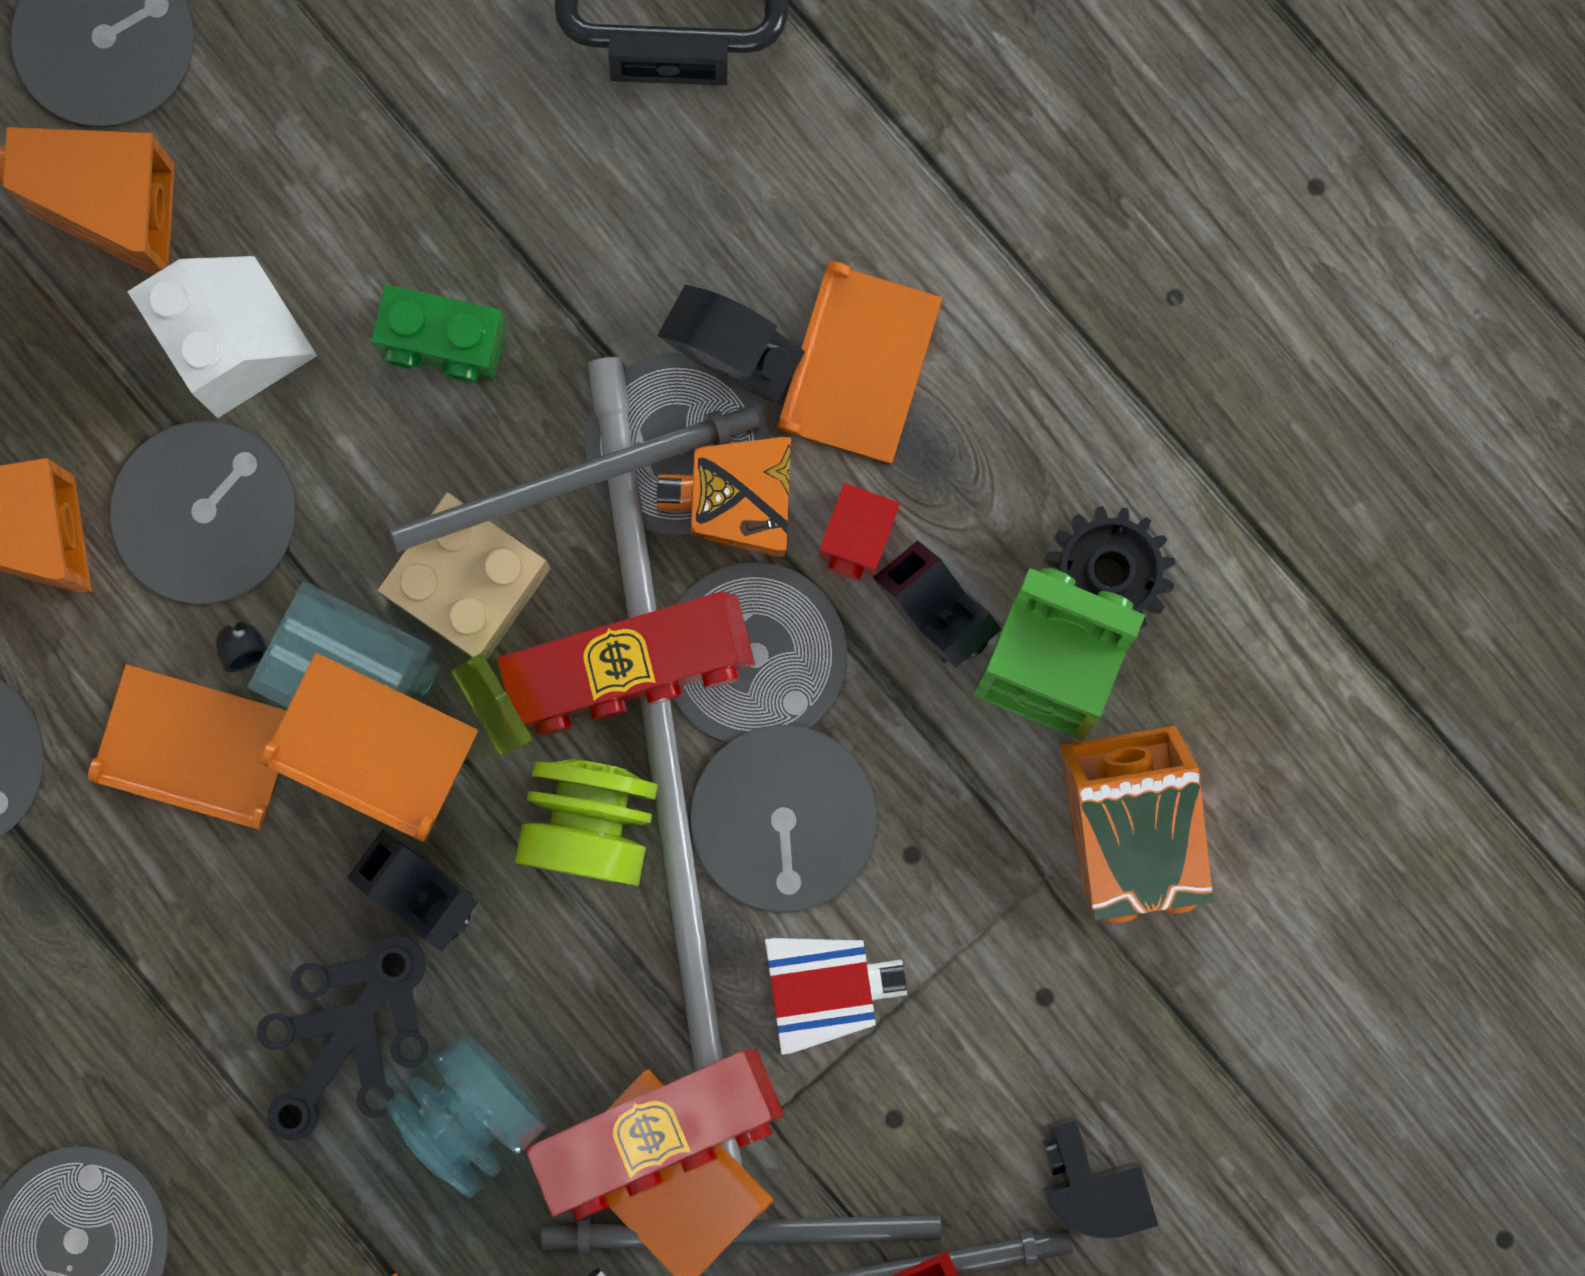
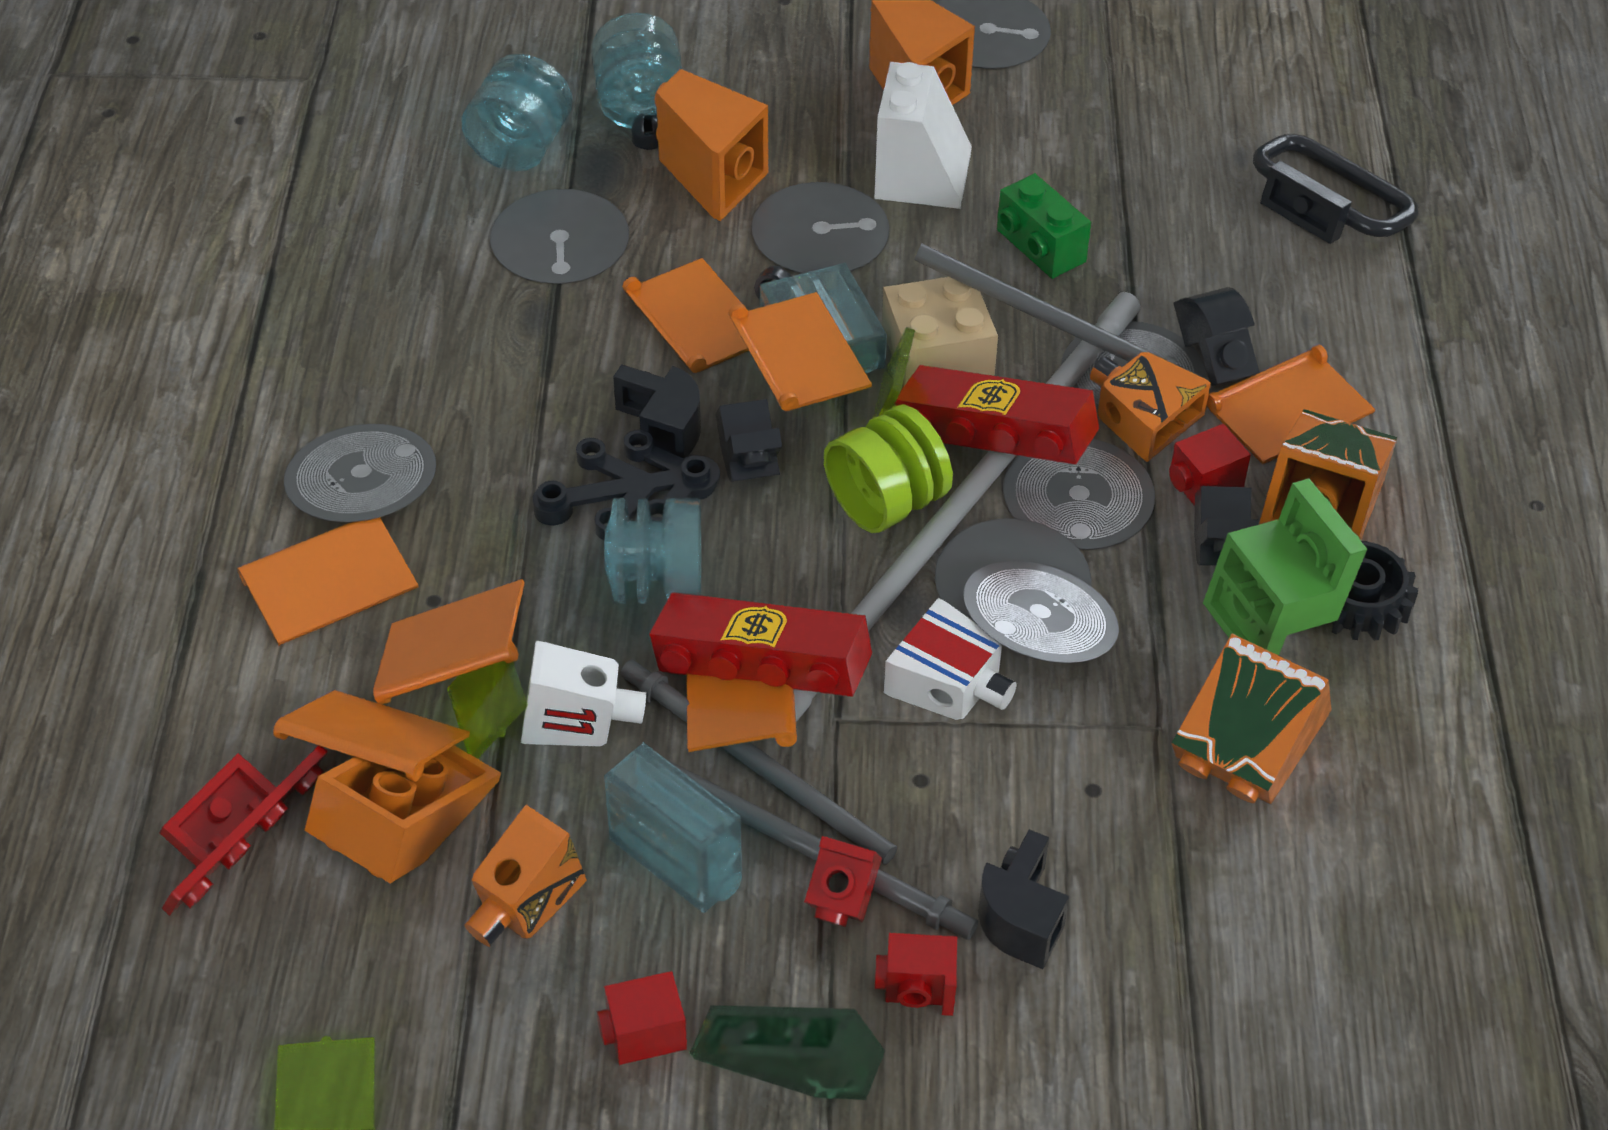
camera: 45 degrees right, 35 degrees down
none -> black brick [613,364,701,458]
none -> piece [963,561,1119,663]
none -> orange slope [1259,409,1398,540]

